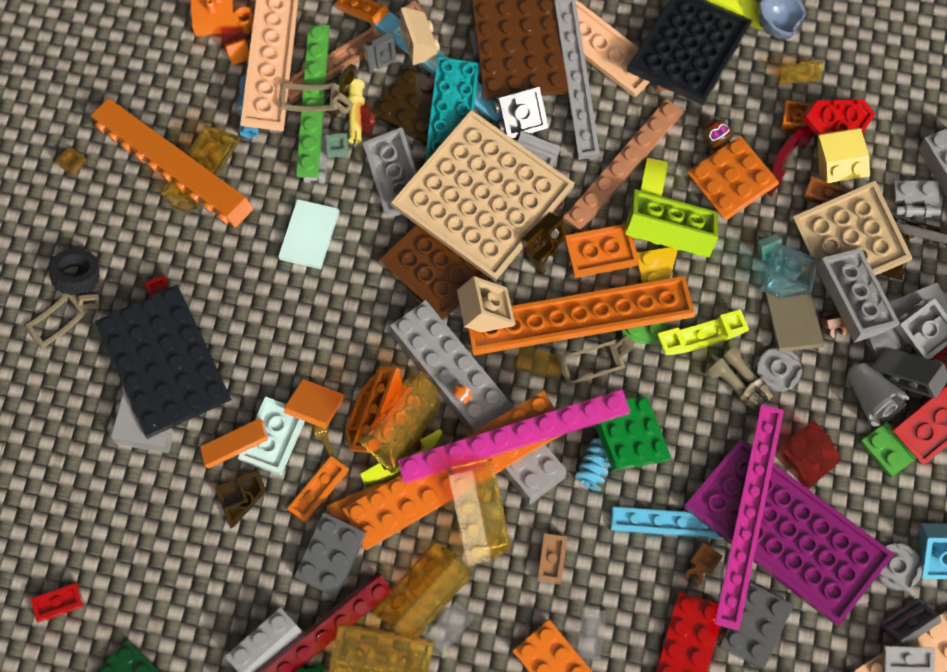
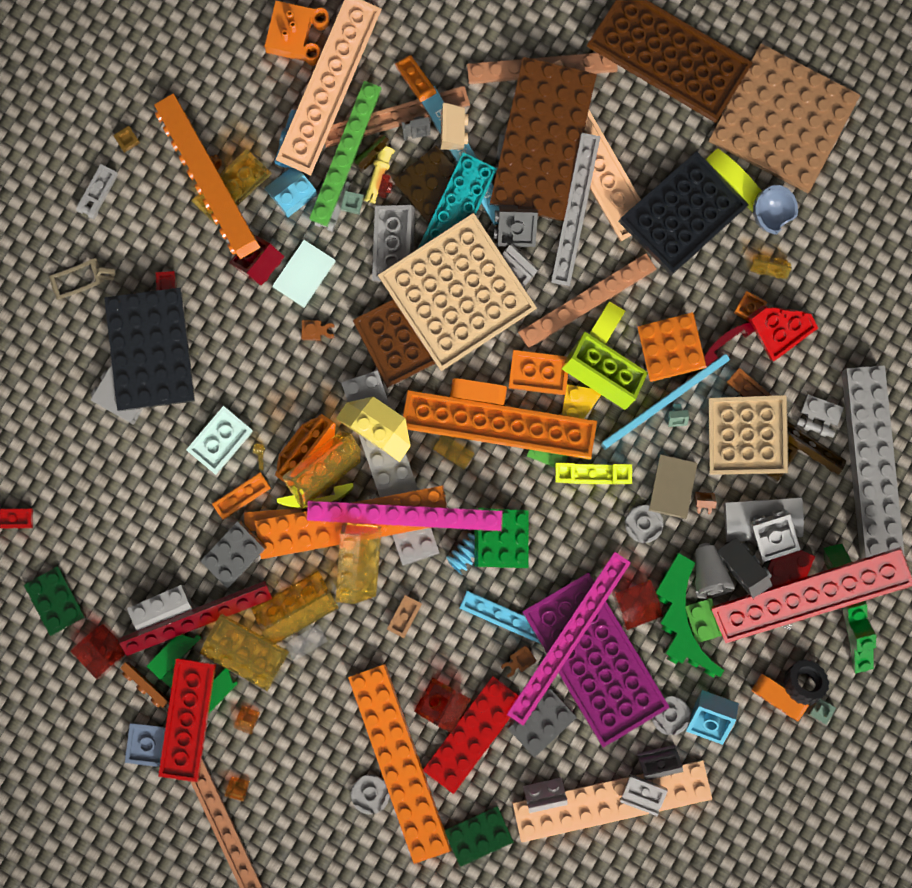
camera: 15 degrees right, 15 degrees up
black tyre [49,248,100,295] -> none
orange tile [200,418,269,469] -> none
dark brown slope [214,470,267,529] -> none
clear red plate [221,28,242,49] -> none
orange tile [225,38,250,66] -> none
dark tan sword [279,82,354,115] -> none
orange tile [284,379,344,429] -> none
orange plate [451,383,473,404] -> none
tan slope [457,276,515,332] -> none
dark brown slope [521,213,567,275] -> none
dark tan sword [559,336,635,386] -> none
clear plate [577,608,607,661] -> none
reddish brown head [702,118,734,150] -> none
dark tan piece [706,345,773,411] -> none
clear light blue slope [760,243,818,299] -> none
light grey slope [816,248,900,342] -> none
light yellow slope [818,127,869,183] -> none
none -> light grey plate [76,164,118,220]
none -> dark red slope [229,234,285,286]
none -> medium azure slope [264,167,317,218]
none -> dark orange plate [301,320,335,341]
none -> light yellow wedge [336,397,411,462]
none -> clear red slope [414,677,471,733]
none -> orange beam [450,378,507,406]
none -> medium azure tile [601,354,730,450]
none -> green arch [653,553,724,678]

